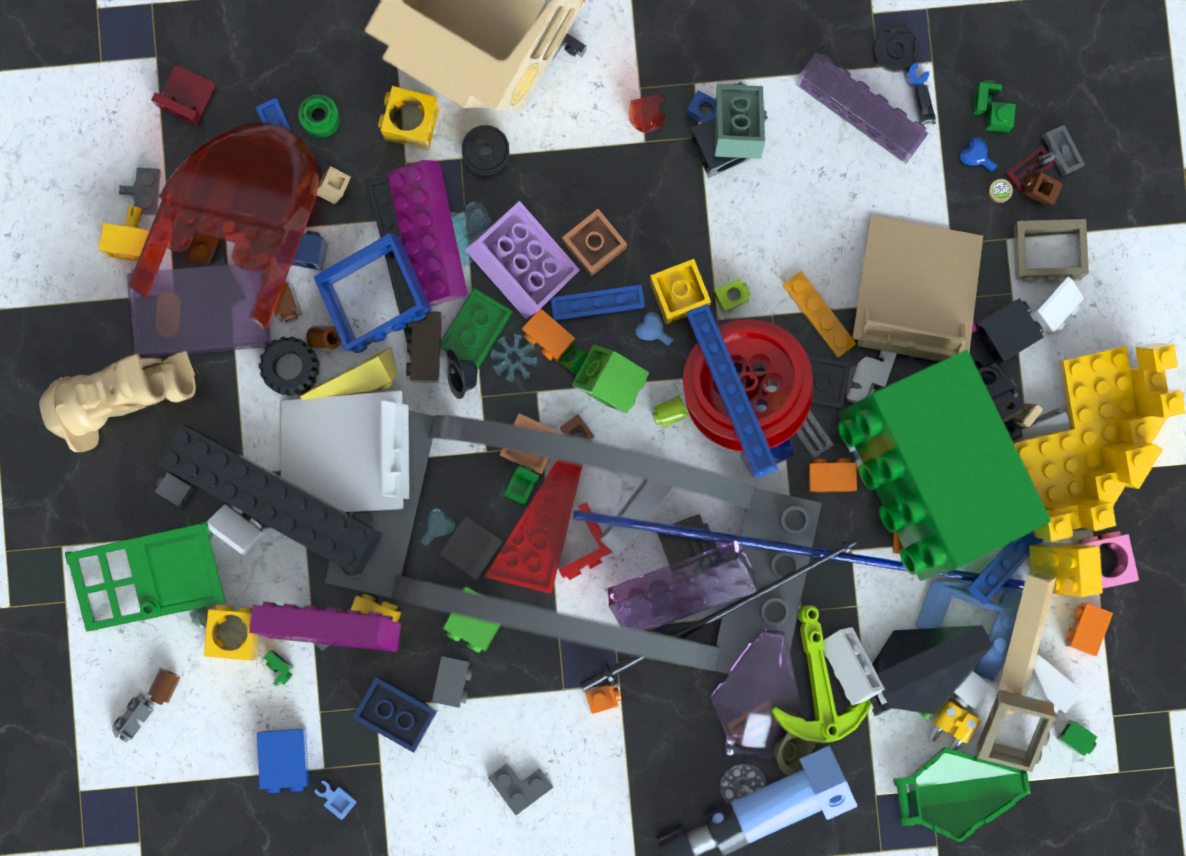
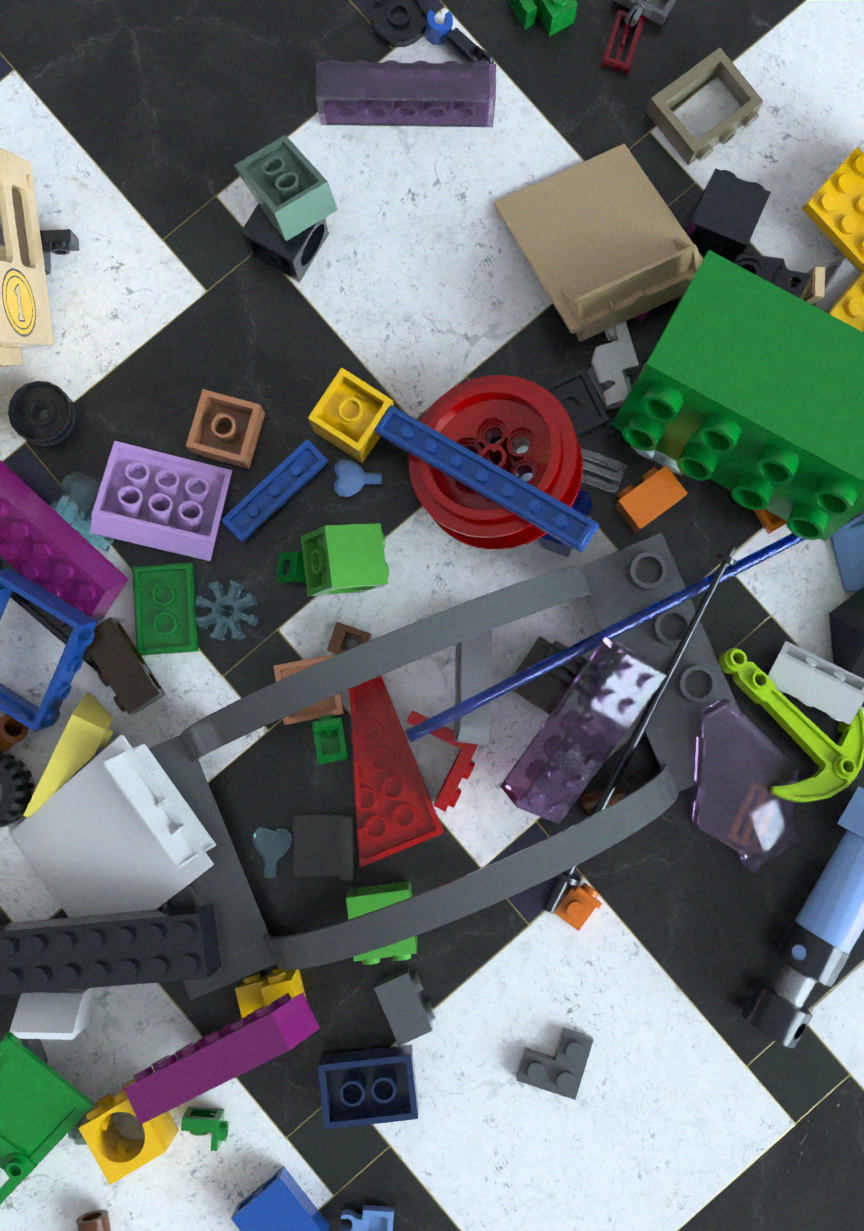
camera: 30 degrees left, 0 degrees up
black piece [447,349,478,399] -> none
orange brick [522,308,575,361] -> none
clear red helmet [628,93,666,133] -> none
lime brick [652,396,689,428] -> none
blue brick [686,90,716,123] -> none
lime brick [713,279,751,314] -> none
clear dish [720,764,767,802] -> none
olive piece [773,732,816,775] -> none
light orange plate [782,271,856,358] -> none
blue rock [960,137,997,172] -> none
tile [988,179,1013,203] -> none
reddish brown brick [1023,172,1063,206] -> none
white slope [1030,277,1084,334] -> none

